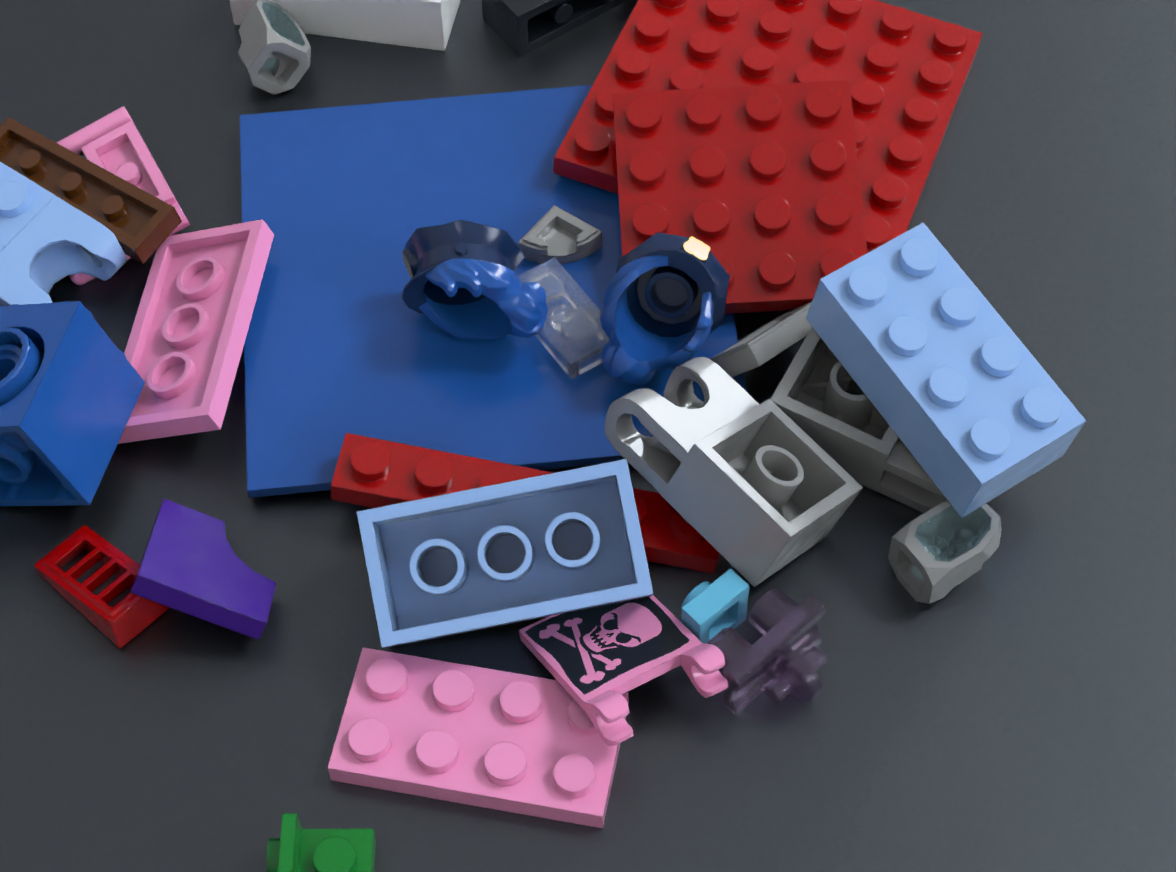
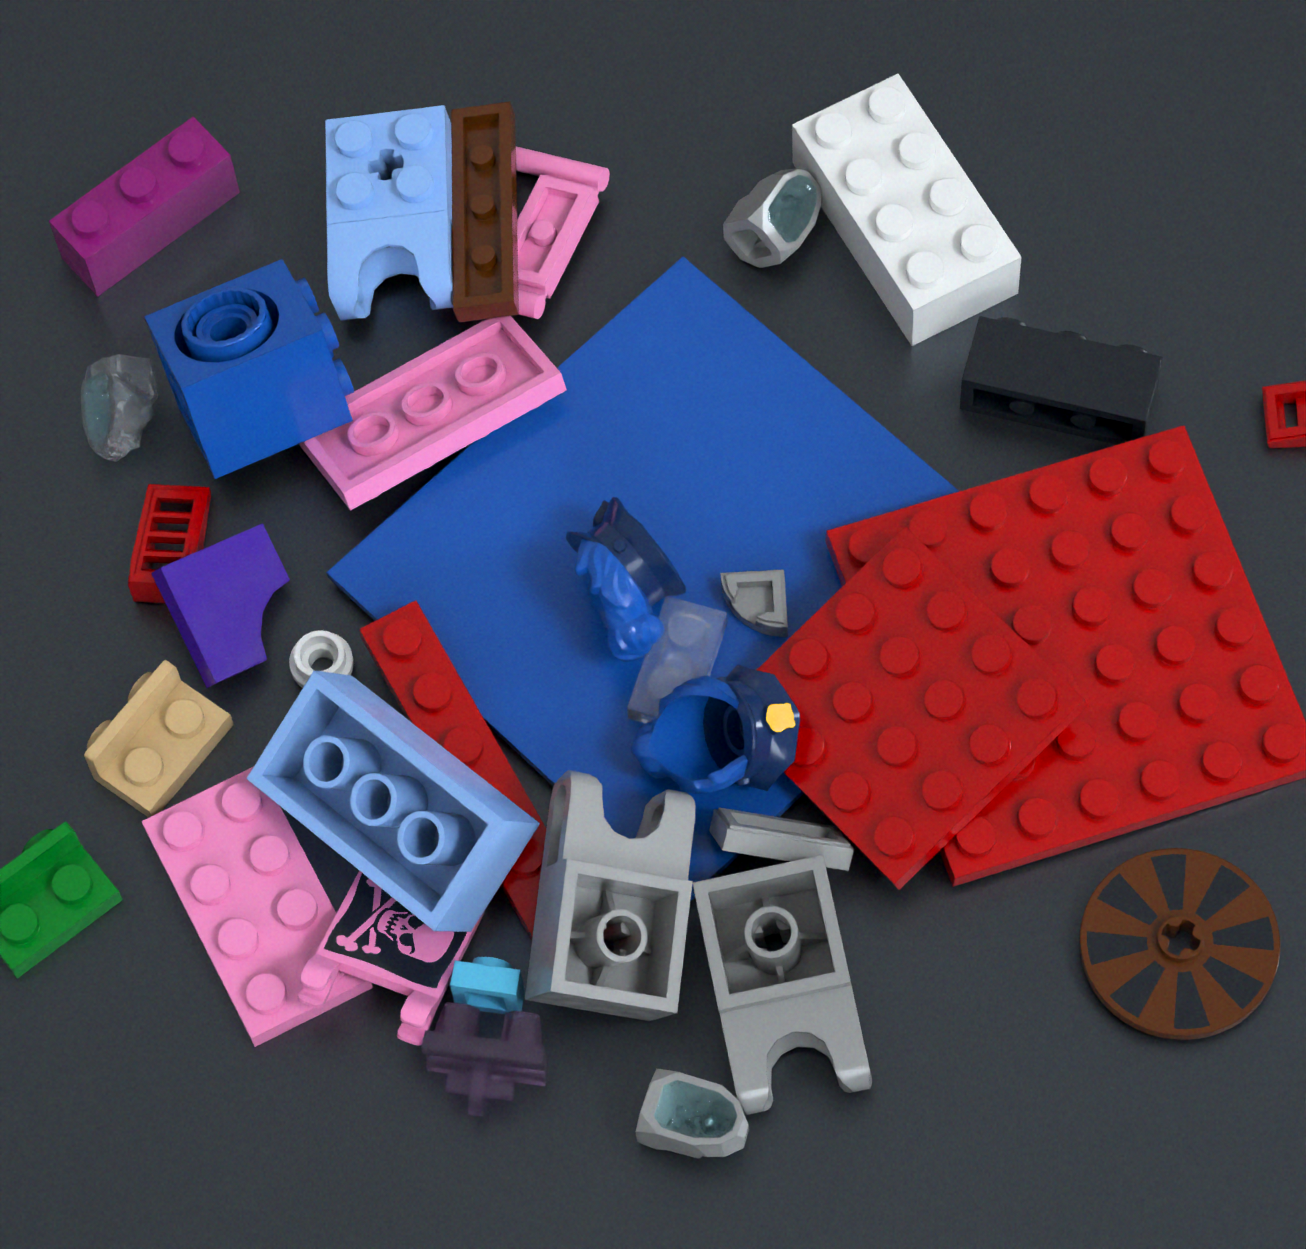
camera: 55 degrees right, 10 degrees up
light blue brick [806,222,1086,518] -> none
none -> tan bracket [84,660,234,818]
none -> white plate [289,630,354,688]
none -> reddish brown piece [1079,848,1280,1040]

